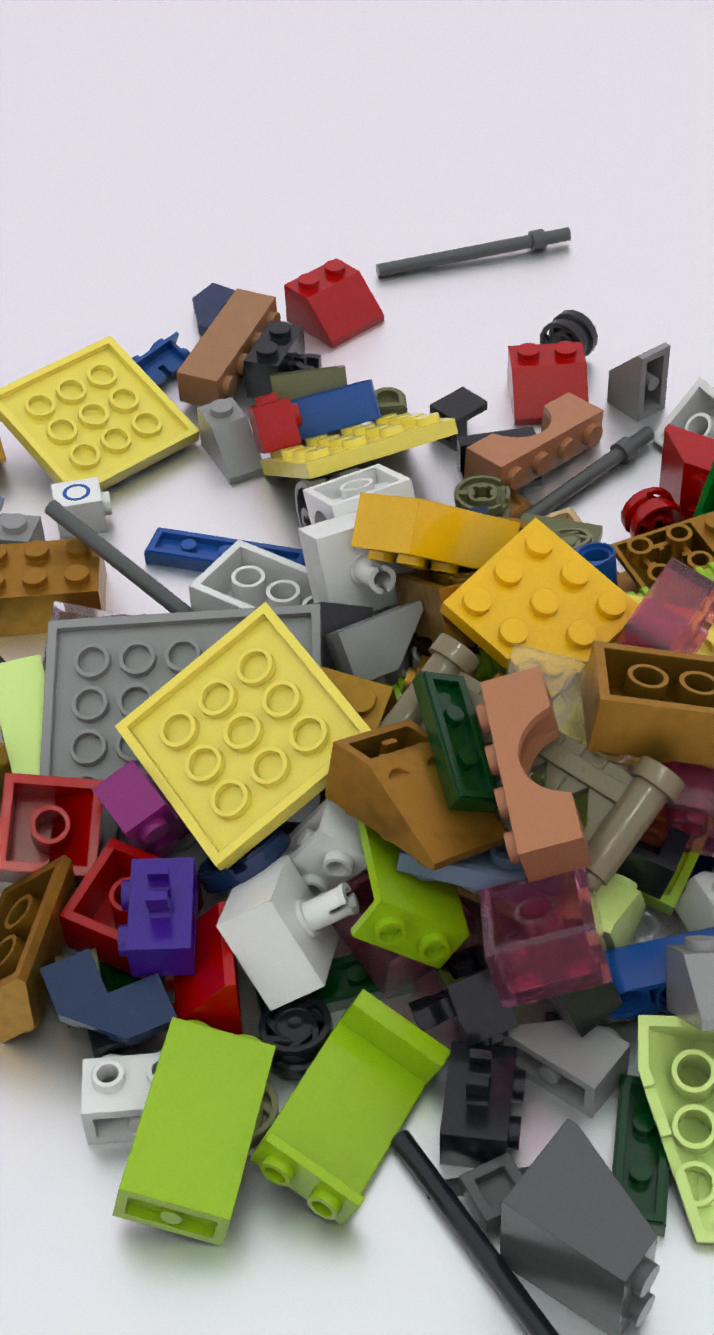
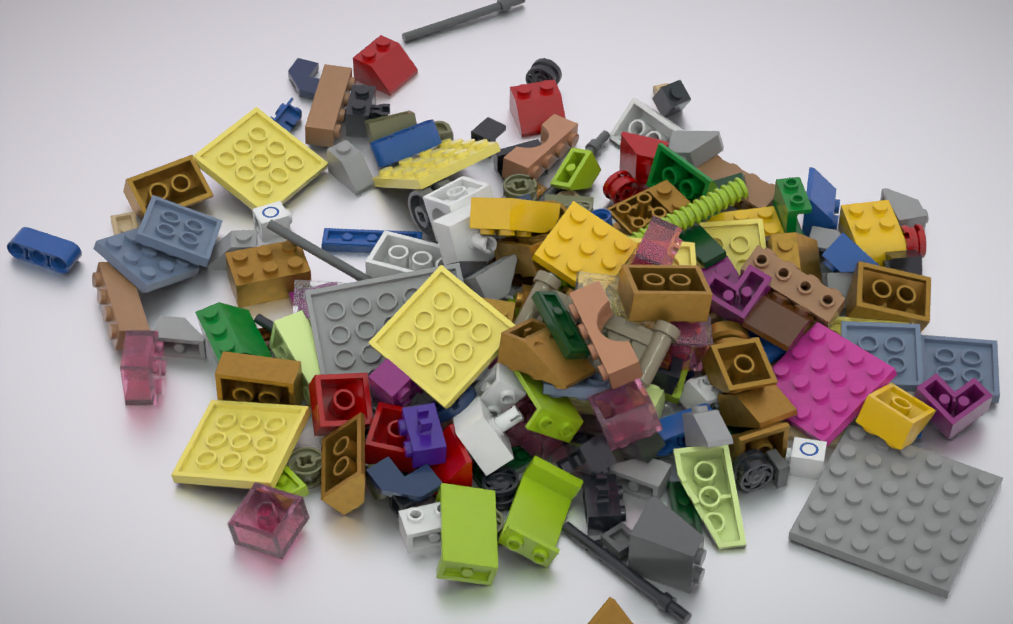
camera: 15 degrees left, 0 degrees up
red brick [246,392,302,454] -> none
light grey slope [607,342,670,422] -> none
none -> lime slope [550,148,601,190]

